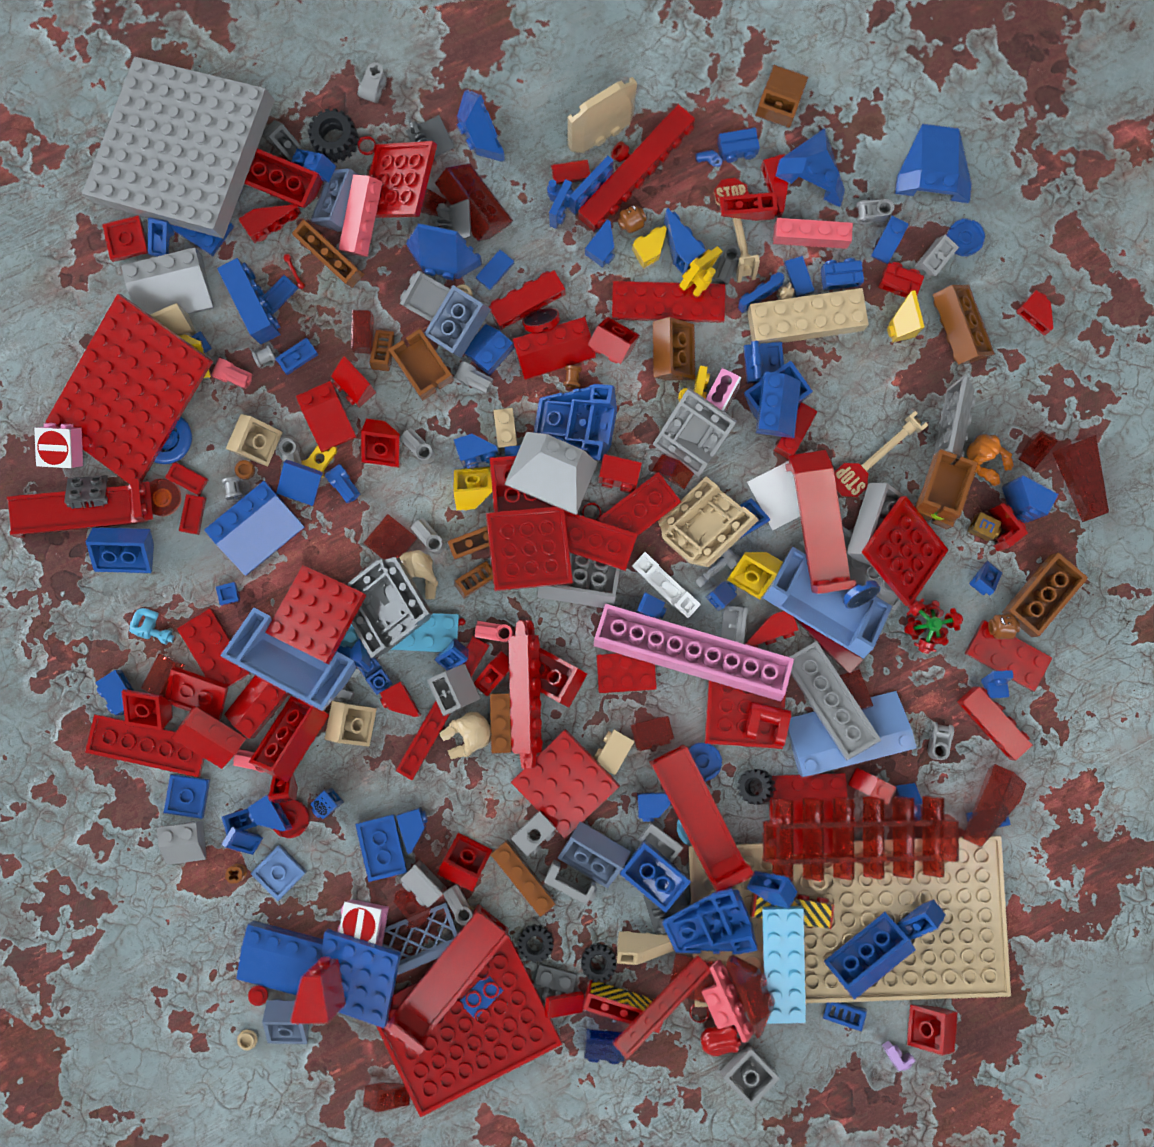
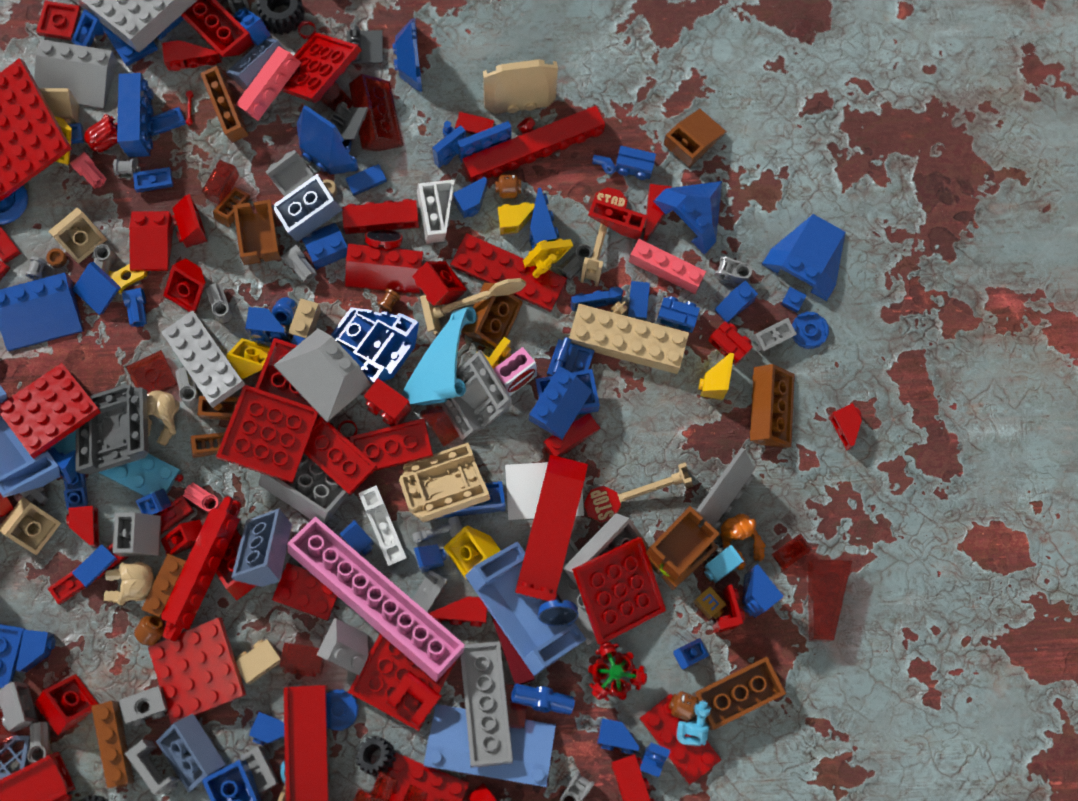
camera: 20 degrees right, 10 degrees down
none -> blue tile [72,544,117,587]
none -> red piece [84,114,118,152]
none -> dark orange head [134,615,165,646]
none -> light grey plate [161,310,245,408]
none -> sand blue slope [232,508,292,587]
none -> blue head [271,297,298,325]
none -> light grey slope [317,618,368,675]
none -> medium azure panel [401,307,477,405]
none -> white wedge [417,180,455,244]
none -> tan piece [420,278,526,335]
none -> blue piece [511,684,575,715]
none -> blue slope [597,718,639,755]
none -> medium azure piece [677,701,711,746]
none -> medium azure slope [704,545,744,583]
none -> blue plate [781,287,807,313]

